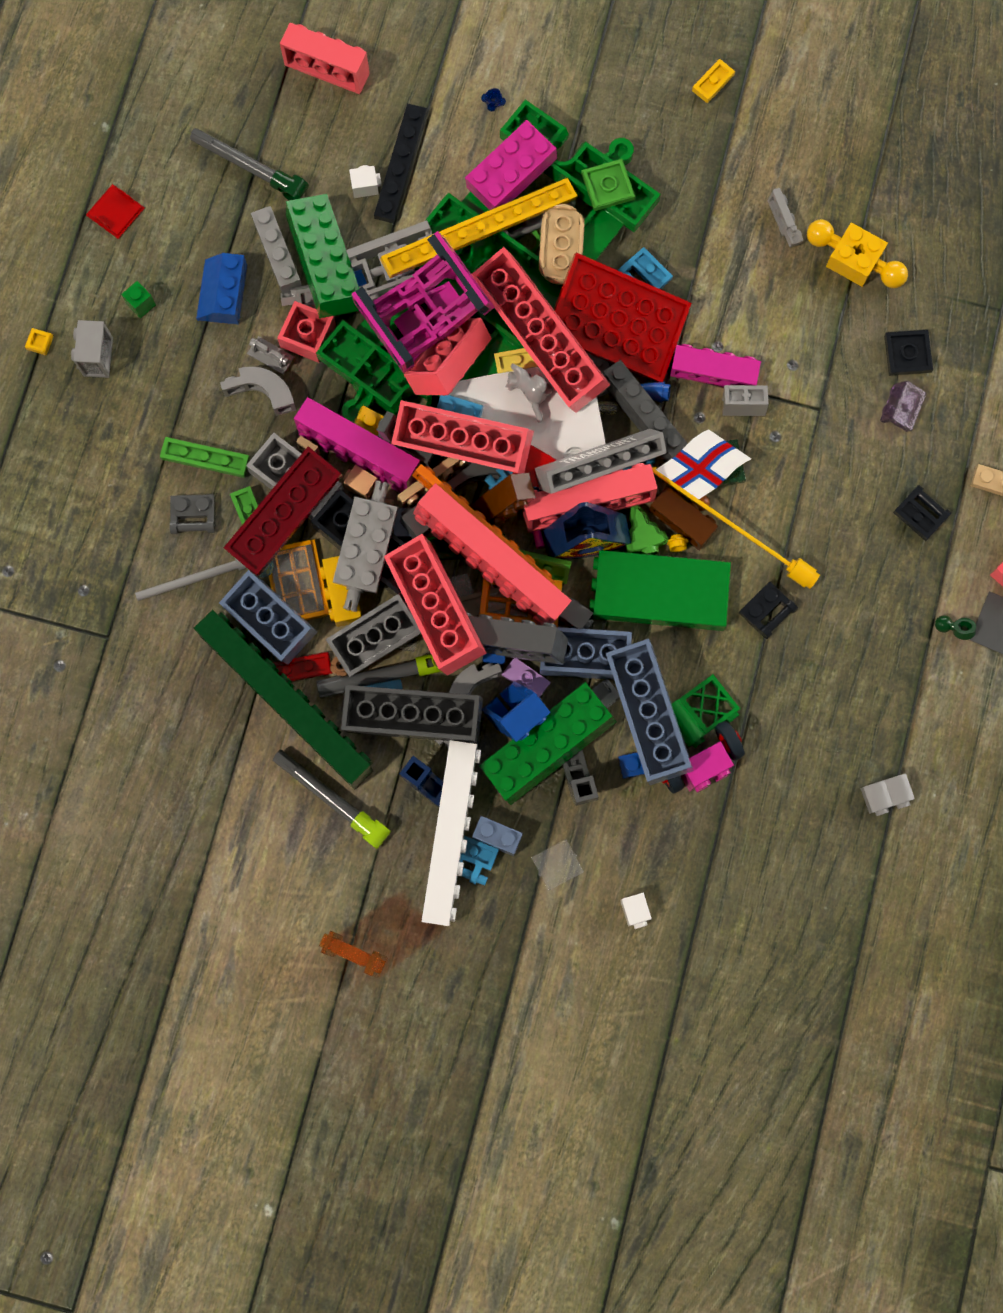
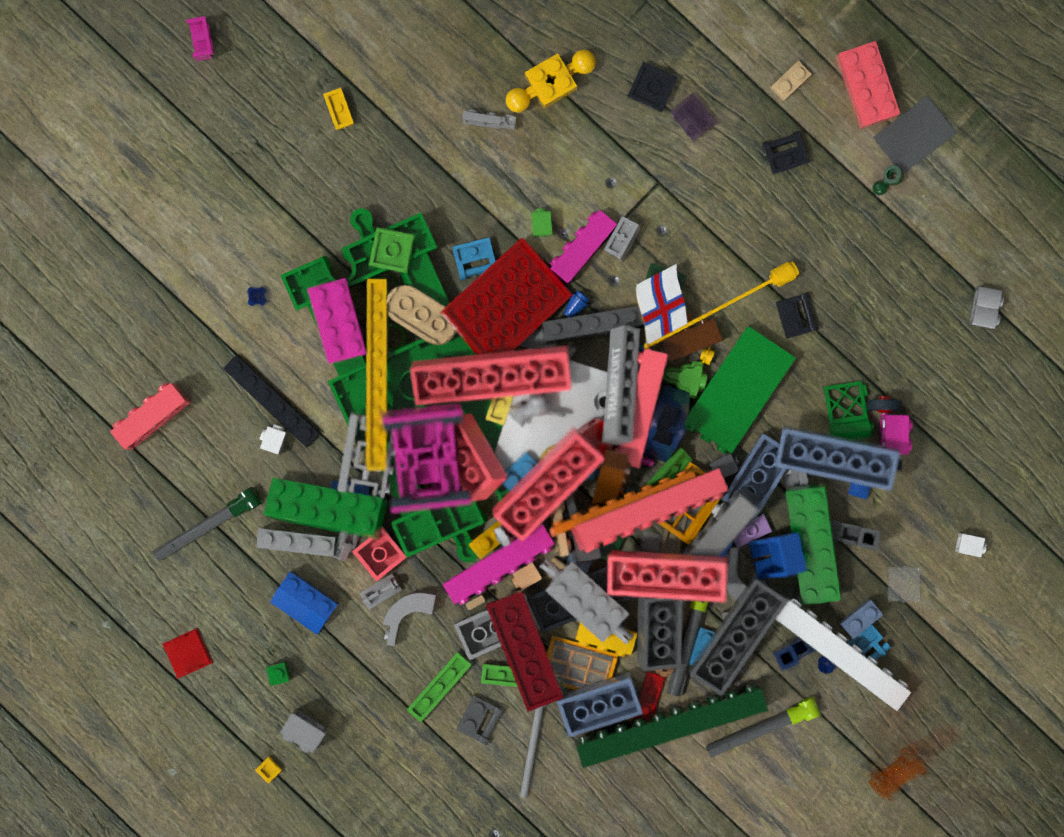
camera: 60 degrees left, 10 degrees up
none -> bright green brick [531,208,552,238]
none -> clear blue plate [818,656,836,674]

